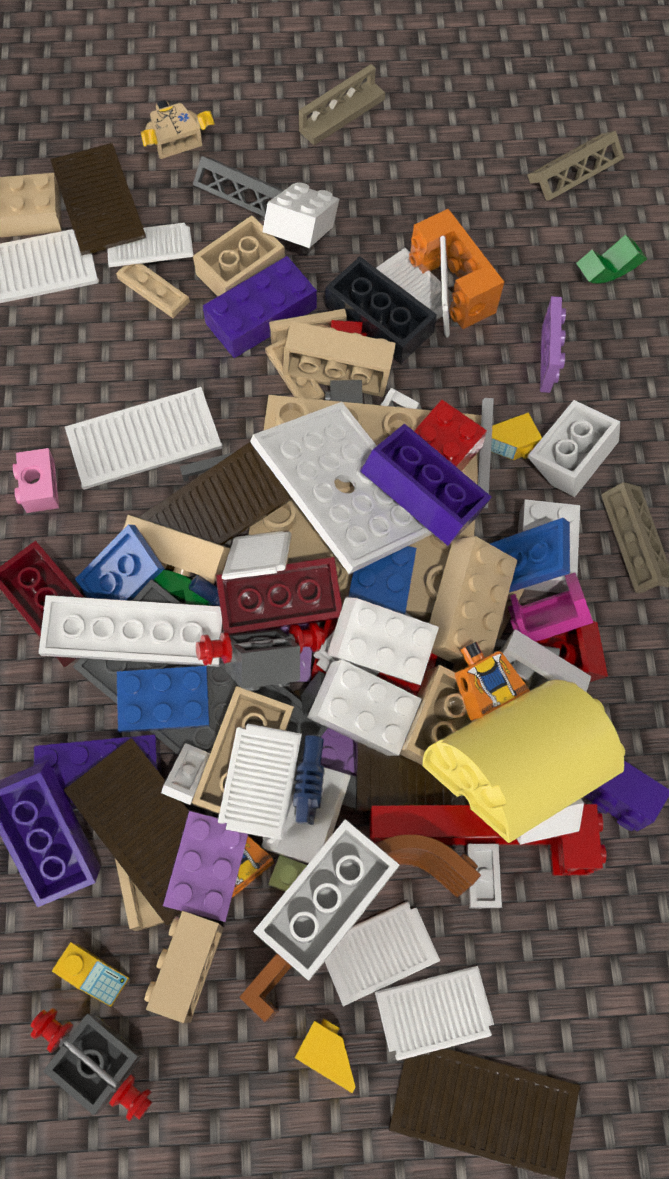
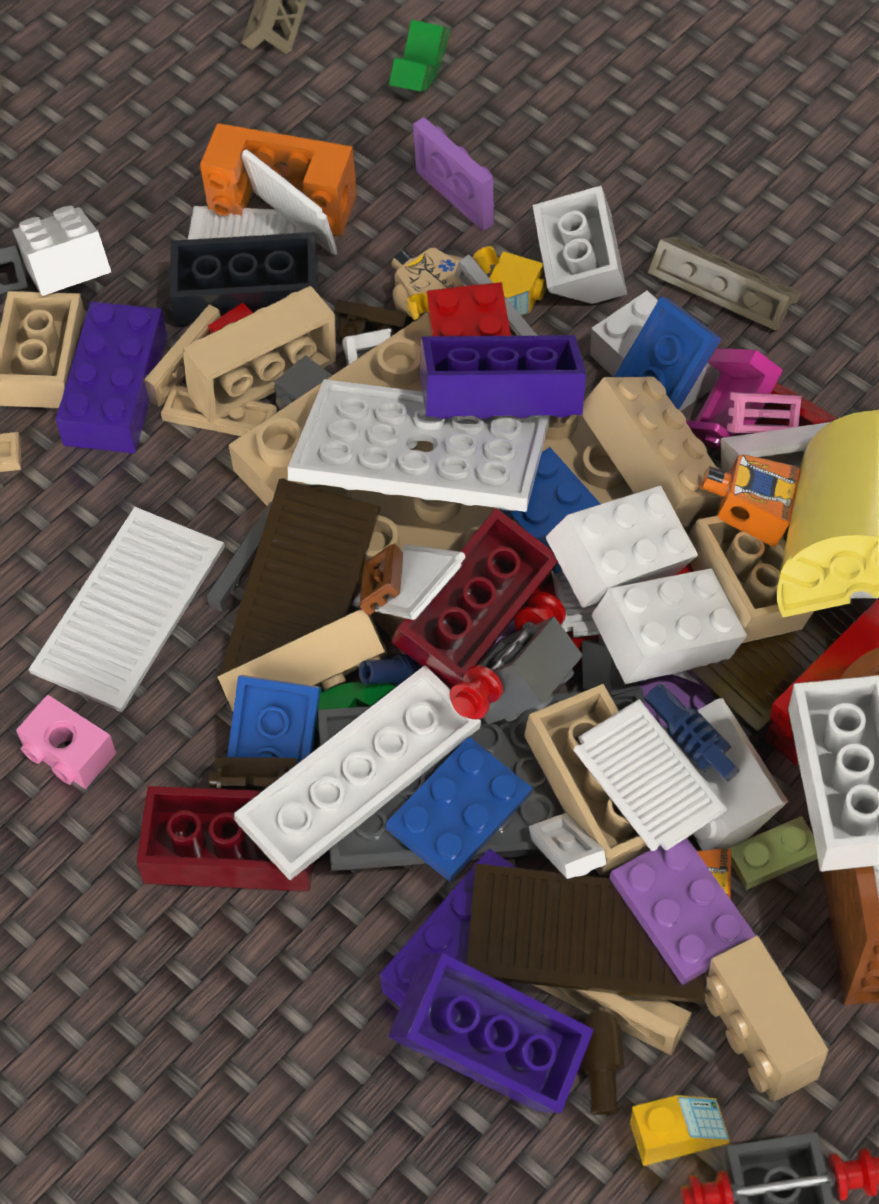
camera: 40 degrees left, 10 degrees down
none -> dark brown hinge [209,757,297,791]
none -> dark brown hinge [334,299,412,341]
none -> dark orange tile [359,543,403,616]
none -> torso [392,246,500,320]
none -> dark brown arm [580,1010,624,1115]
none -> bright pink tile [727,392,802,433]

